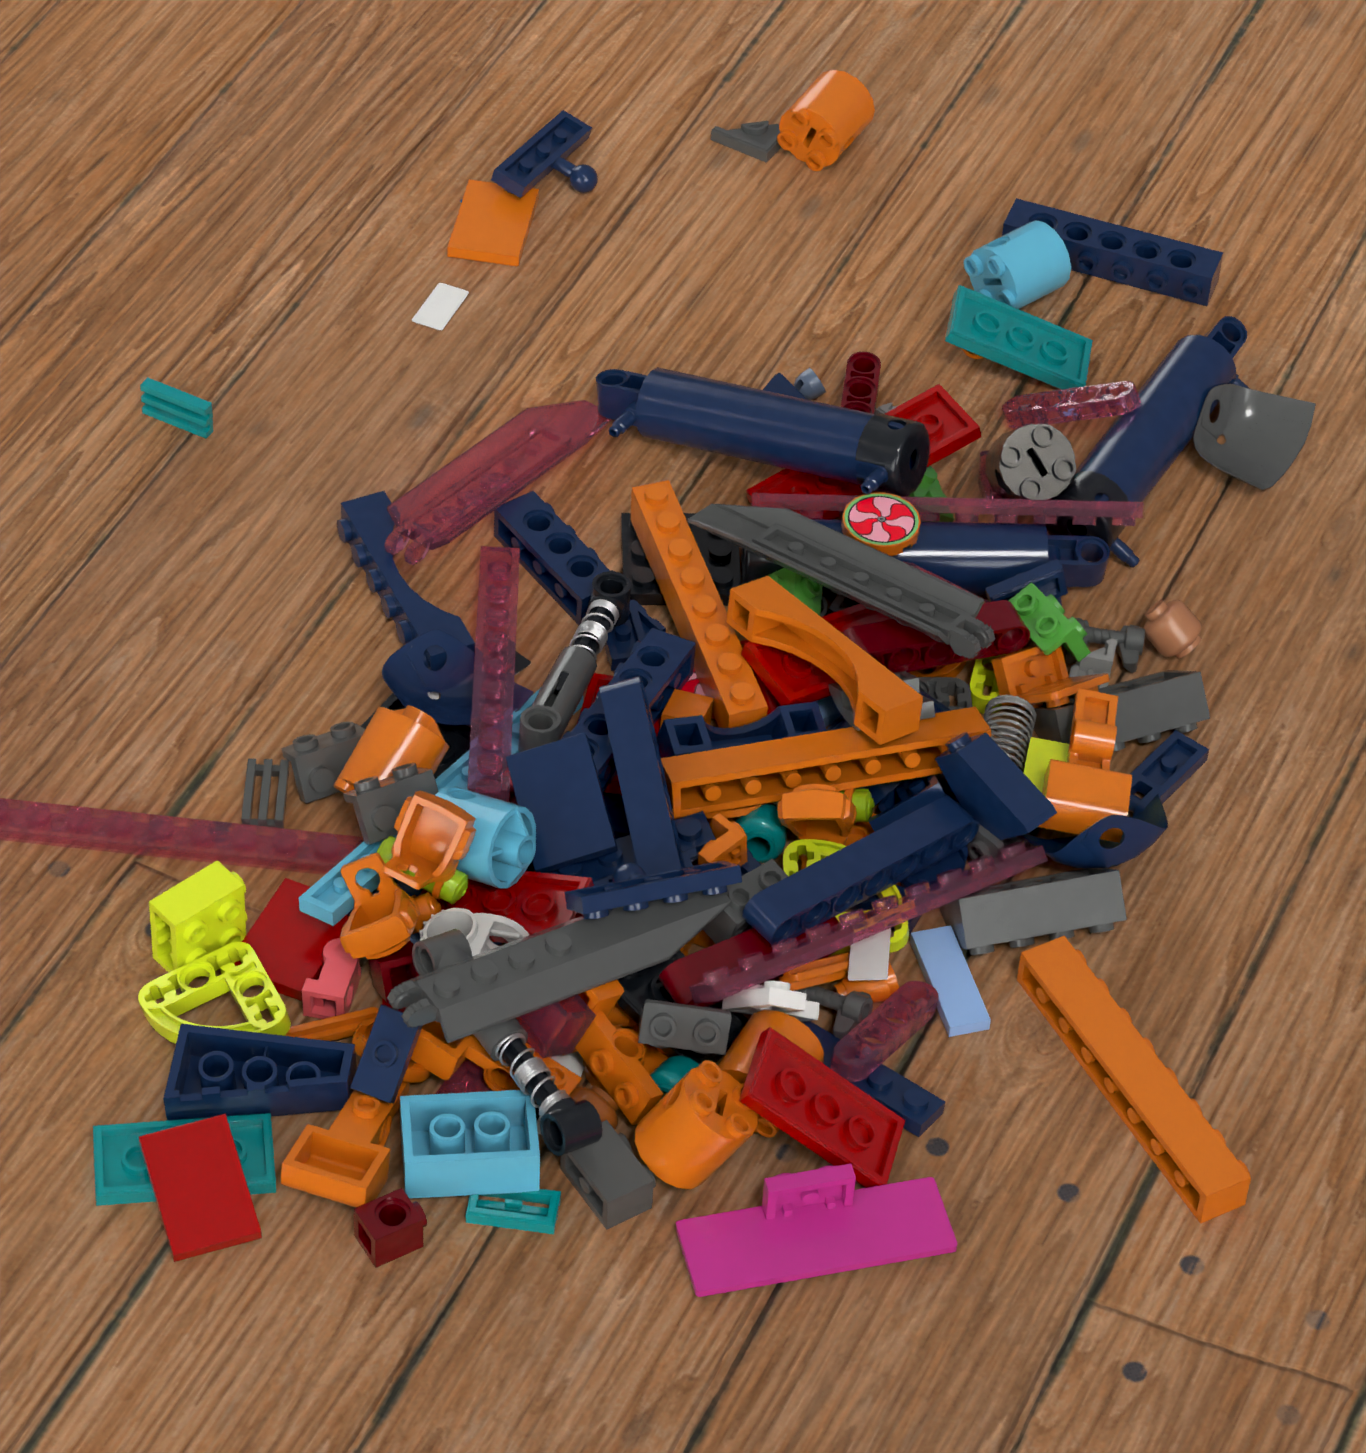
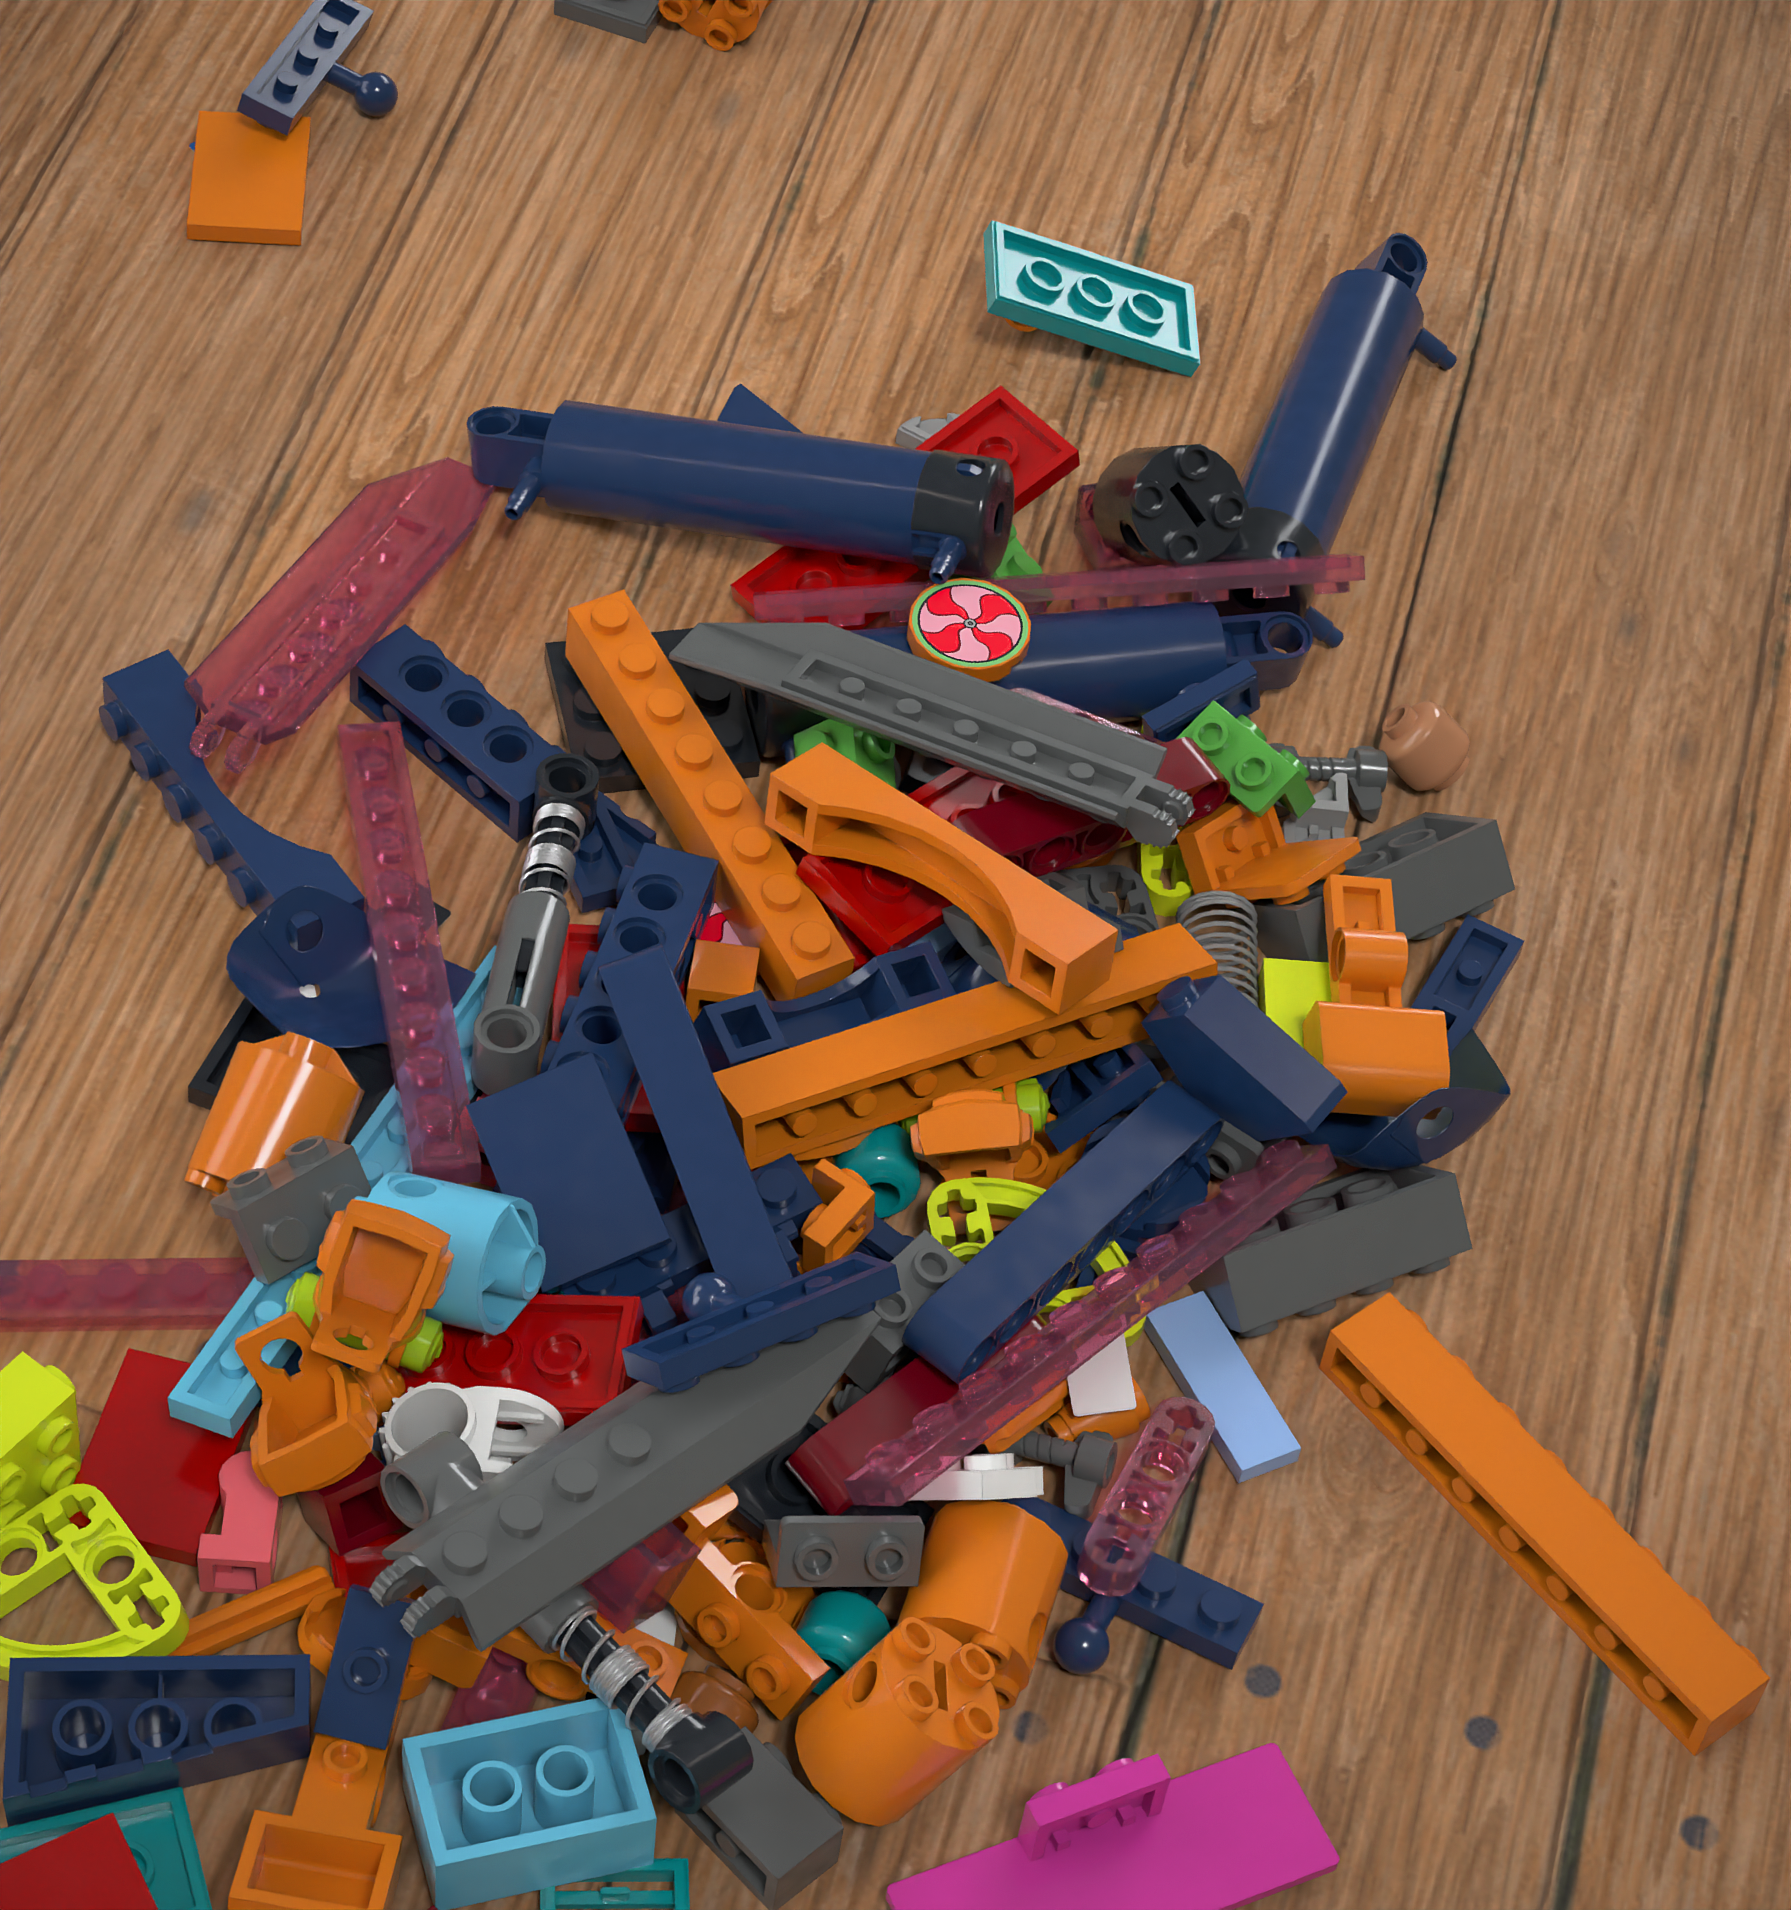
camera: 15 degrees left, 5 degrees up
dark grey tile [241,758,289,830] -> none
dark grey bracket [282,722,365,804] -> none
white sticker [412,283,469,330] -> none
red tile [739,1027,905,1188] -> none
sand blue hinge [794,367,826,400] -> none
dark red beam [841,352,881,414] -> none
medium azure cylinder [963,220,1071,309] -> none
dark blue brick [1002,198,1223,306] -> none
clear pink beam [1002,381,1141,428] -> none
dark grey piece [1193,384,1316,490] -> none

